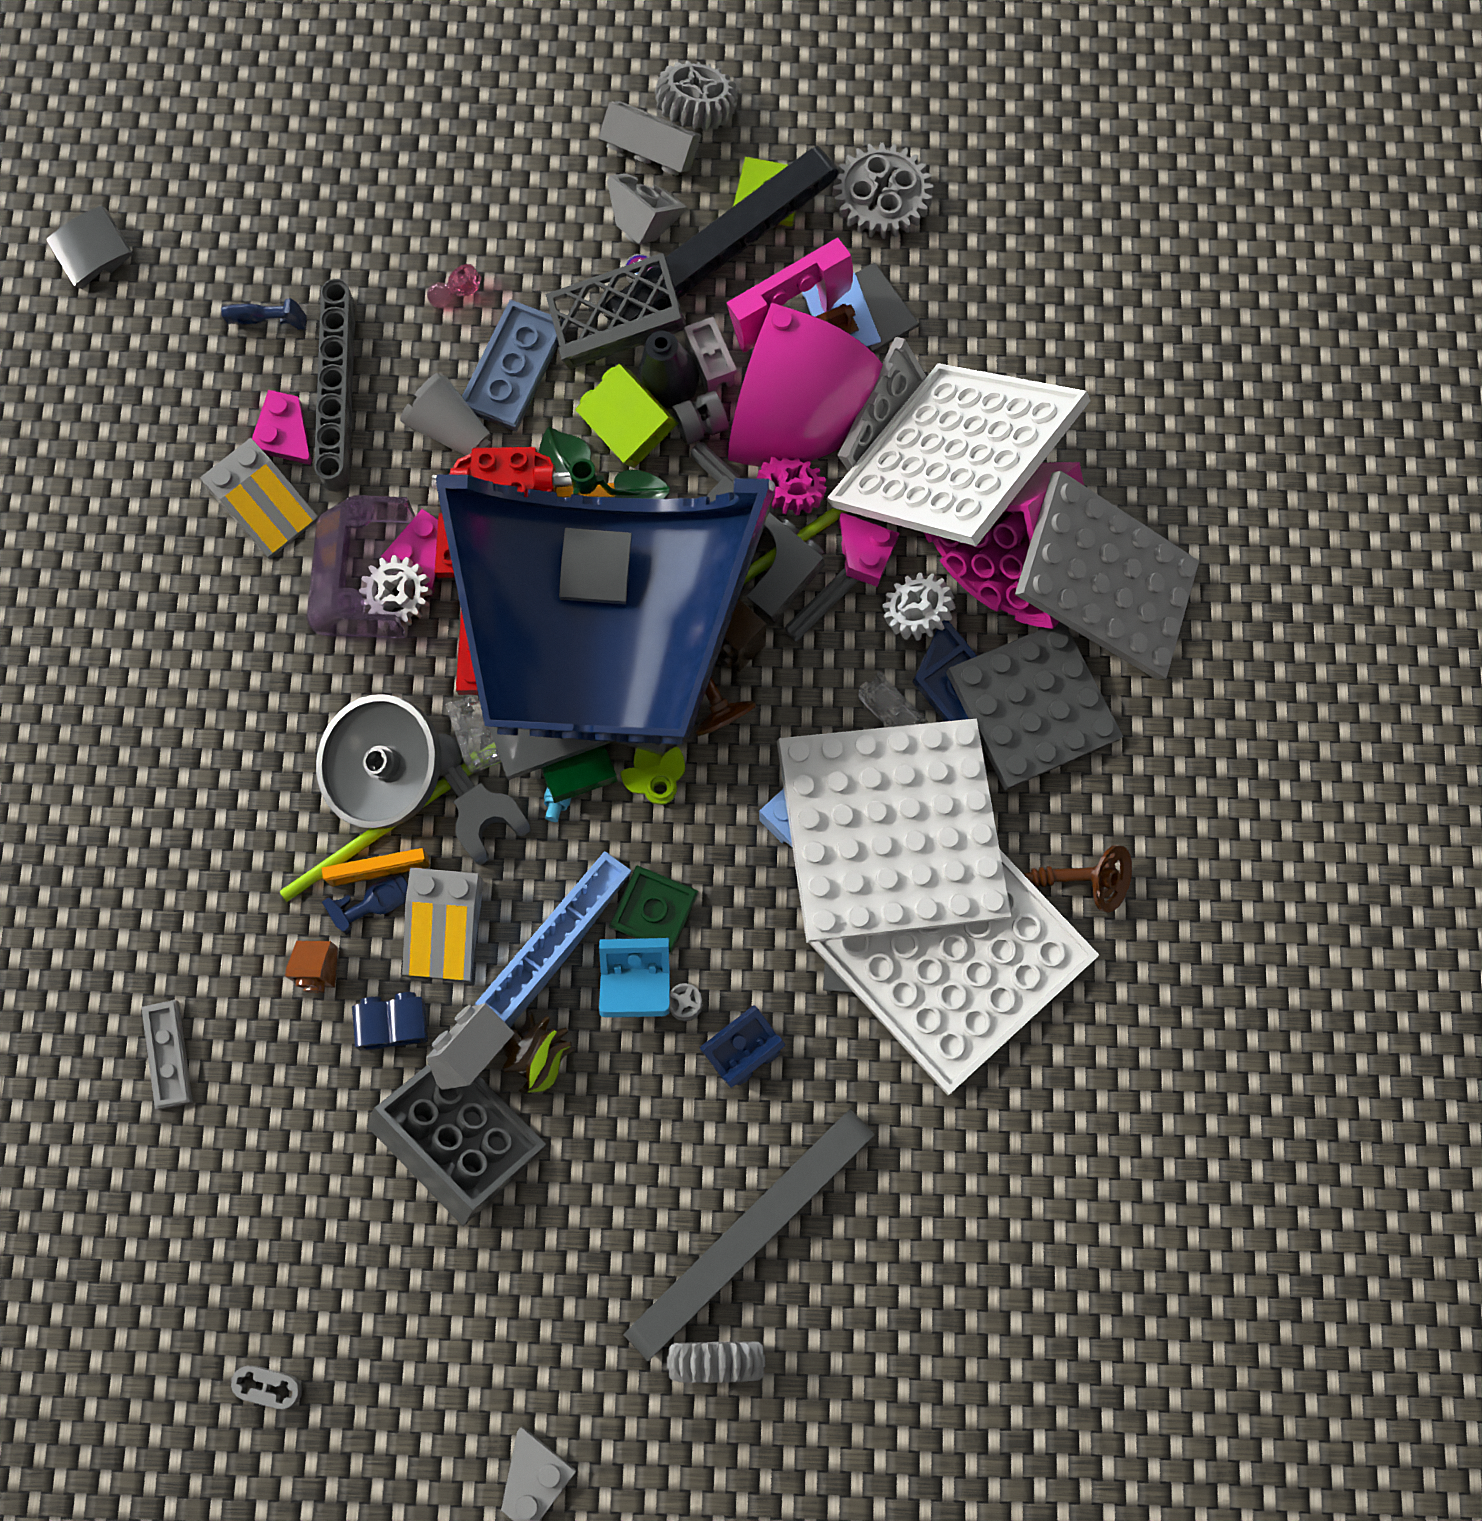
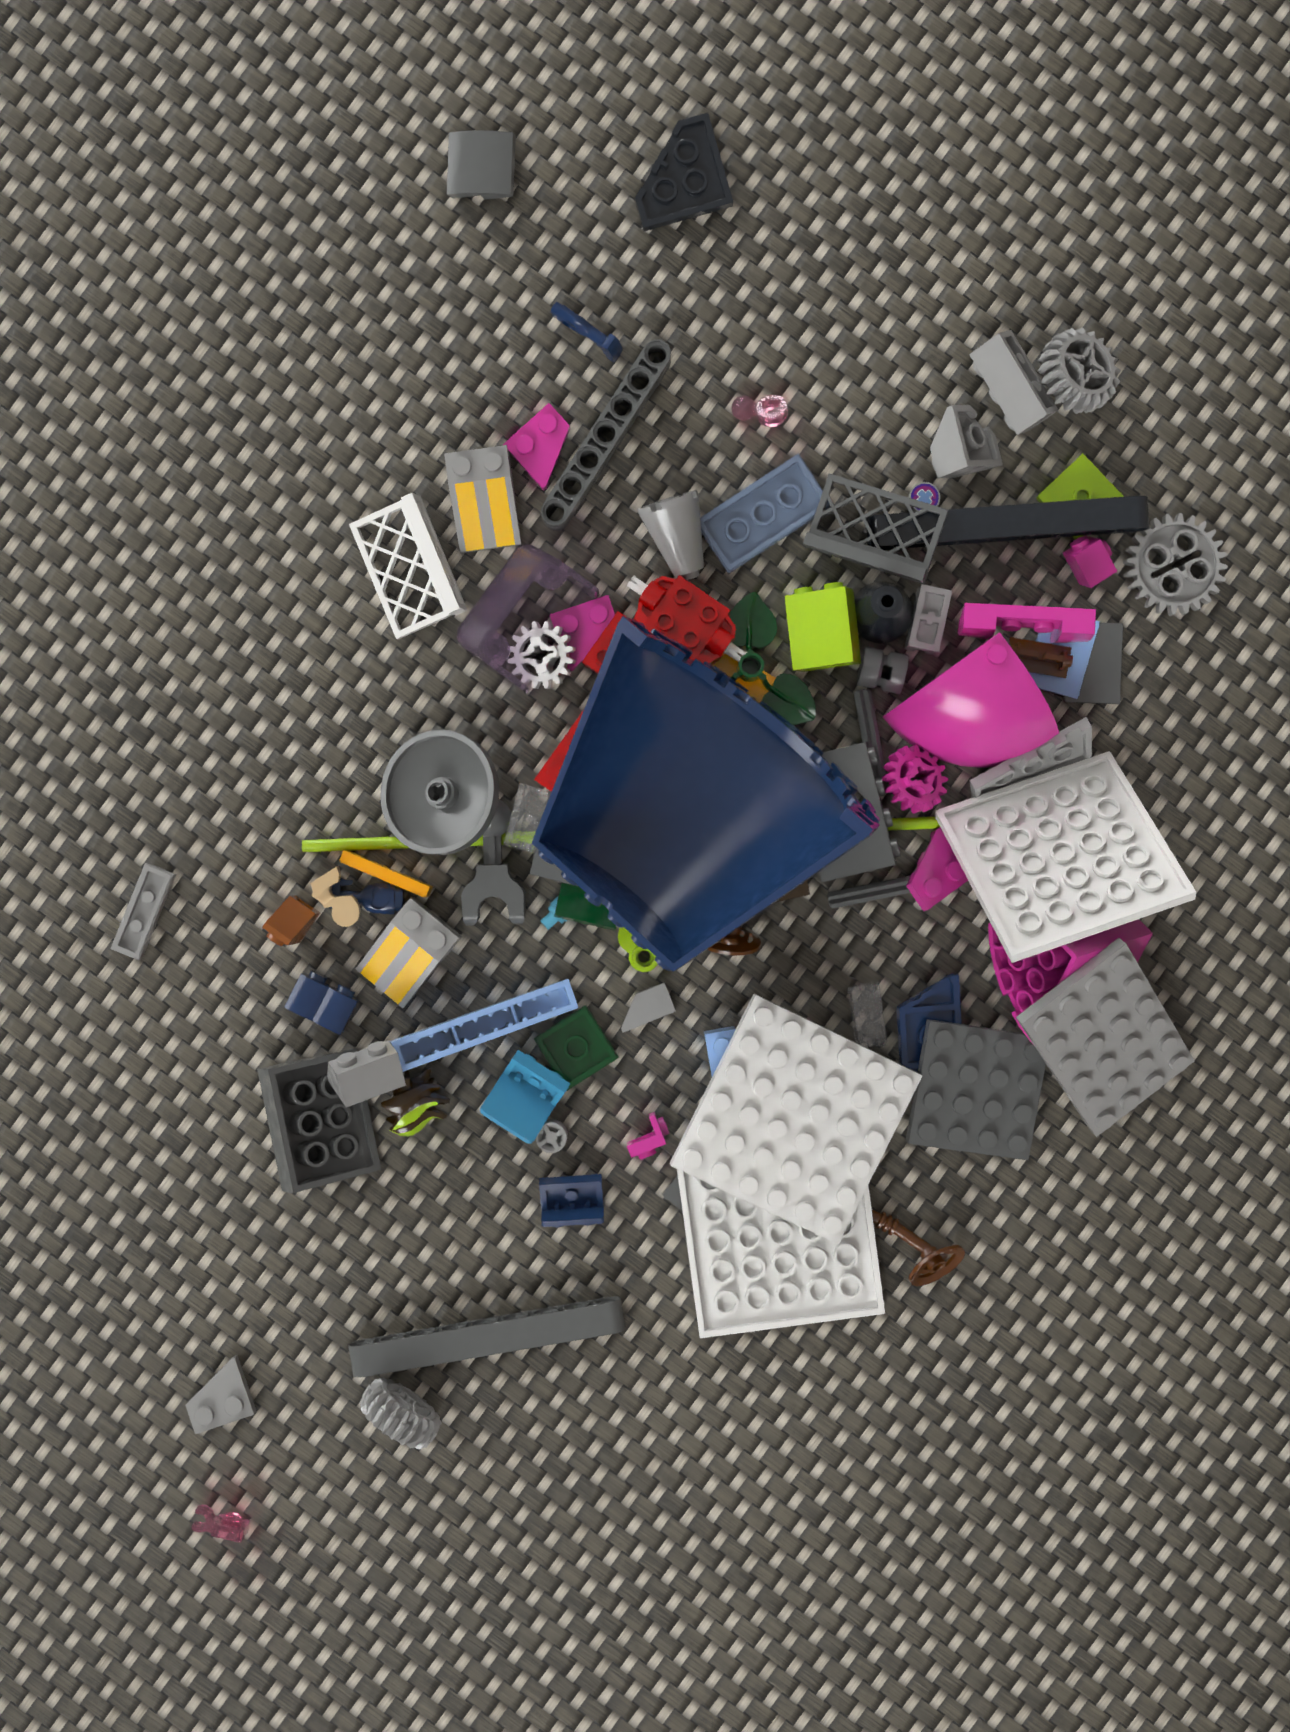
camera: 35 degrees right, 15 degrees up
light grey beam [231,1365,302,1409] -> none
dark grey slope [559,528,632,604] -> none
white gear [883,573,956,640] -> none
none -> tan leg [310,866,361,927]
none -> white fence [349,493,468,639]
none -> light grey tile [621,982,676,1033]
none -> dark pink bracket [627,1111,670,1159]
none -> black plate [635,112,733,232]
none -> dark pink brick [1063,536,1117,588]

